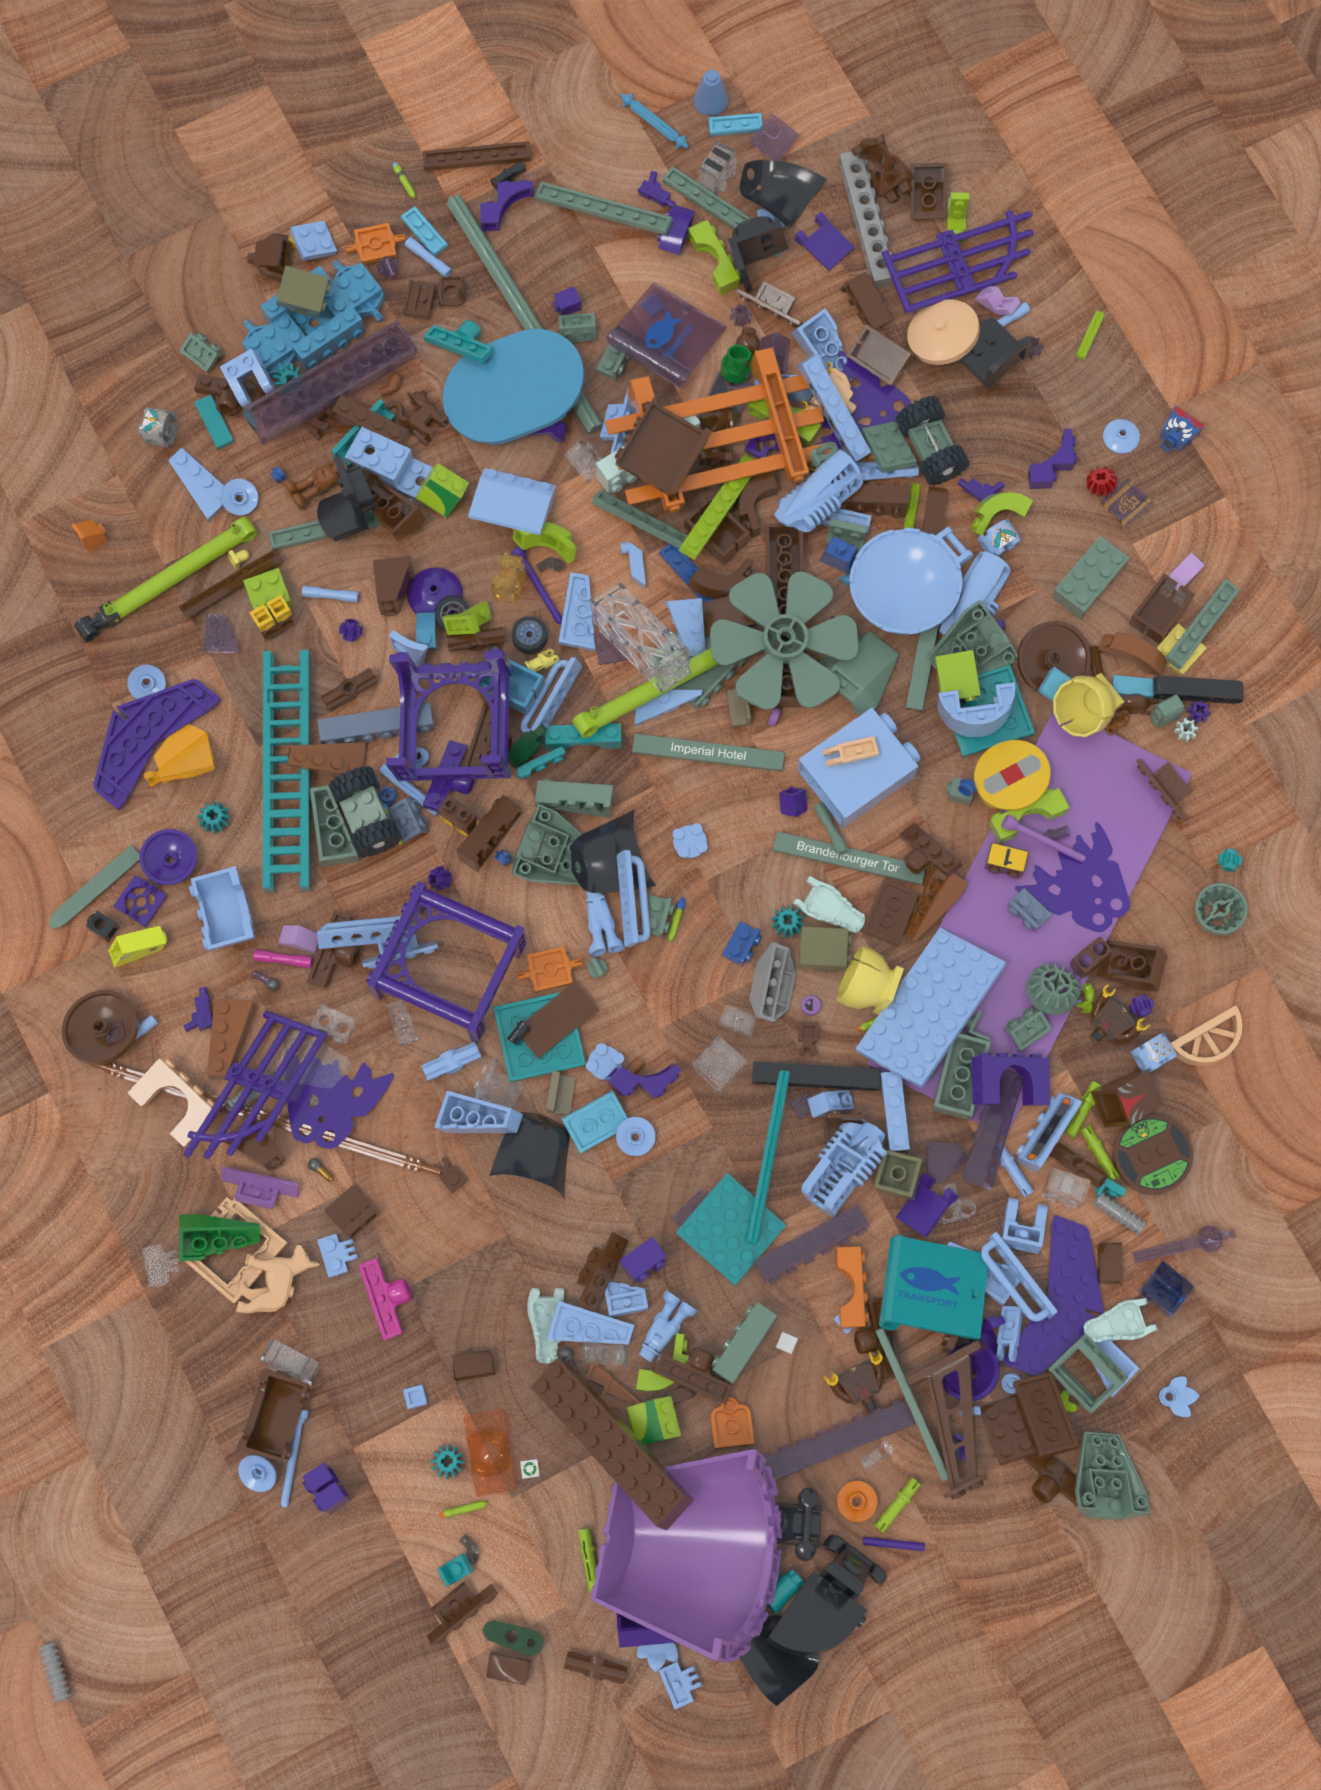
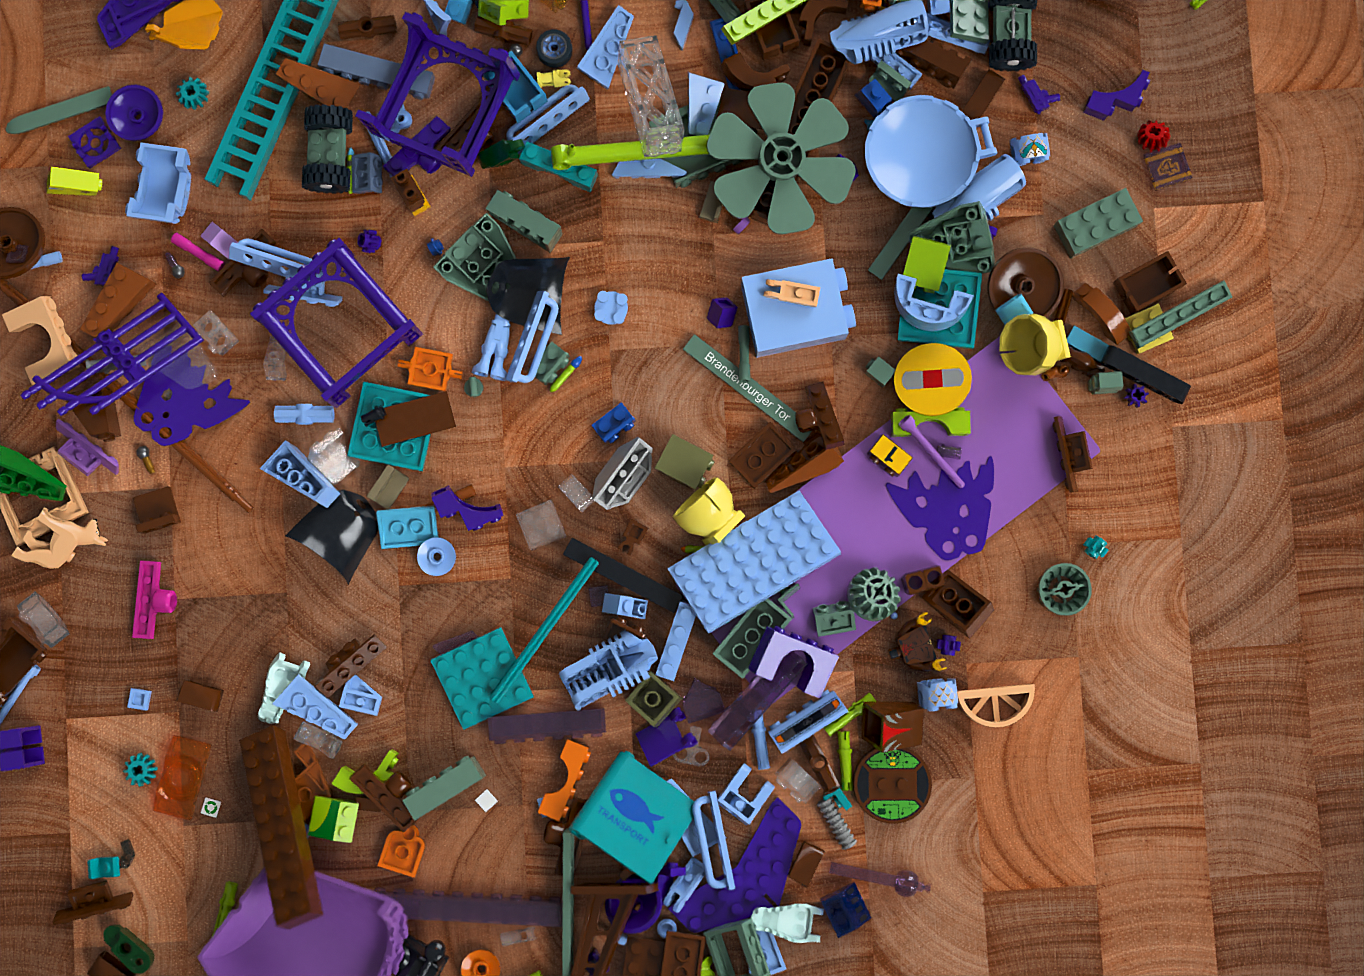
camera: 25 degrees right, 10 degrees up
black brick [86,911,119,943] -> none
sand green wedge [310,785,360,867] -> none
light blue hinge [318,1234,358,1278] -> none
blue plate [379,787,397,805] -> none
reddish brown plate [433,1157,467,1194] -> none
lime piece [439,1501,488,1518] -> none
reddish brown wedge [456,795,522,872] -> none
teal hinge [517,746,566,780] -> none
flat silver piece [559,1347,579,1374] -> none
light blue piece [586,1043,624,1080] -> none
piece [594,628,630,665] -> none
dark purple brick [620,1237,666,1284] -> none
sand green tile [632,734,785,772] -> none
light blue piece [639,1291,697,1363] -> none
teal gear [771,906,804,938] -> none
light aqua animal [793,876,865,933] -> none
medium lavender tile [801,996,821,1016] -> none
sand green wedge [818,631,899,716] -> none
torso [823,1350,883,1412] -> none
lime axle [903,483,921,529] -> none
blue plate [958,779,976,797] -> none
lime arch [971,492,1033,536] -> none
sand blue bracket [1008,888,1052,932] -> none
lime arm [1077,983,1095,1013] -> none
light blue dish [1103,419,1140,454] -> none
blue torso [1160,406,1204,452] -> none
lavender slope [1169,552,1205,591] -> none
light aqua gear [1173,718,1198,743] -> none

